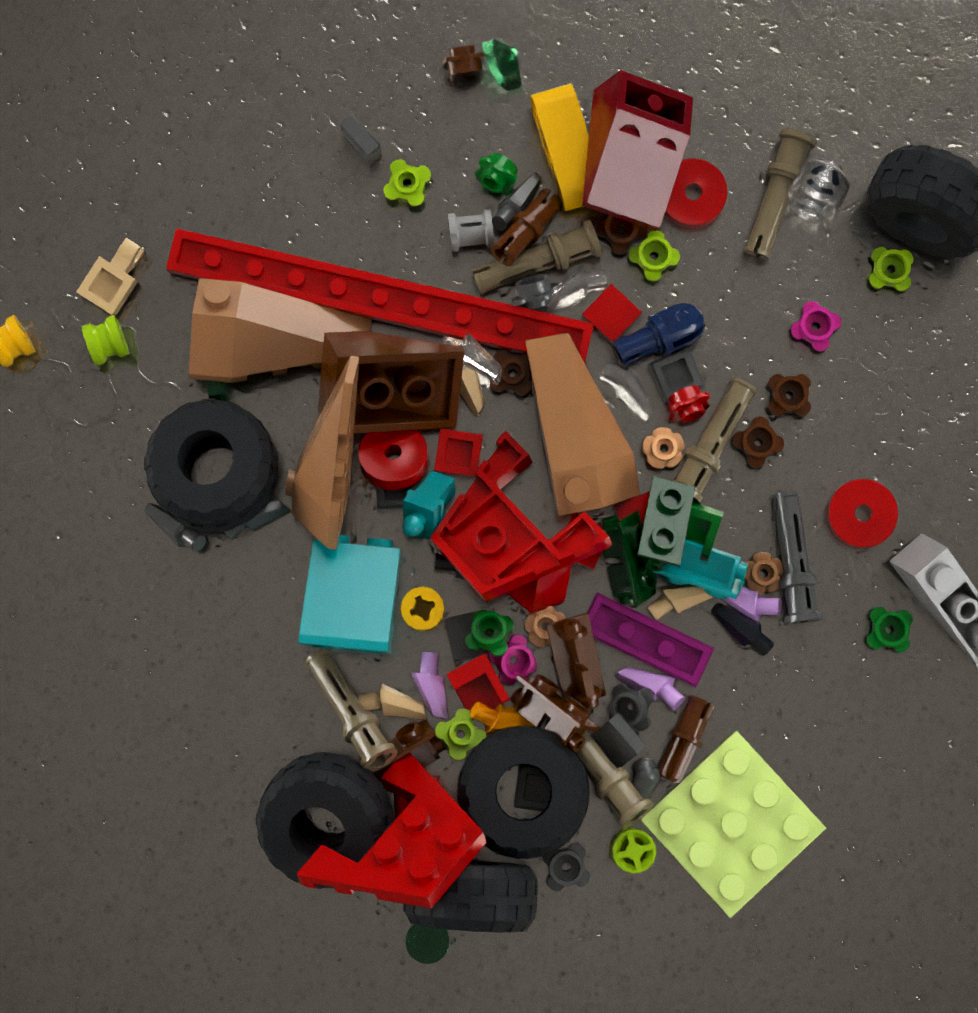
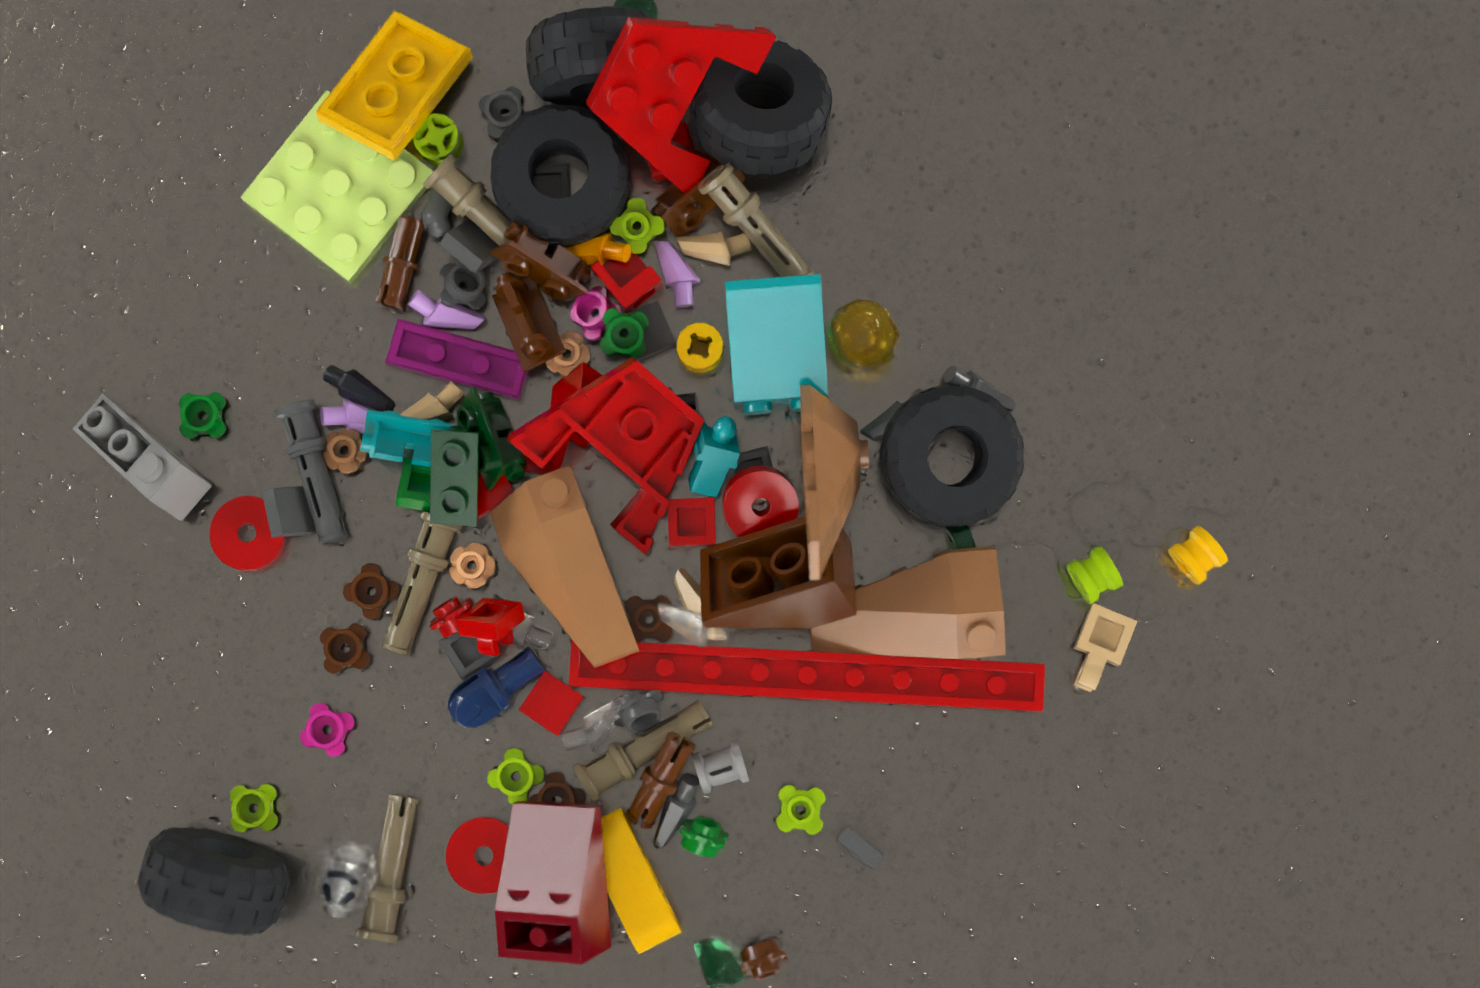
camera: 175 degrees right, 0 degrees up
none -> dark grey tile [262,486,316,538]
none -> yellow tile [316,10,473,161]
none -> red tile [456,598,525,656]
none -> clear yellow hair [828,299,900,371]

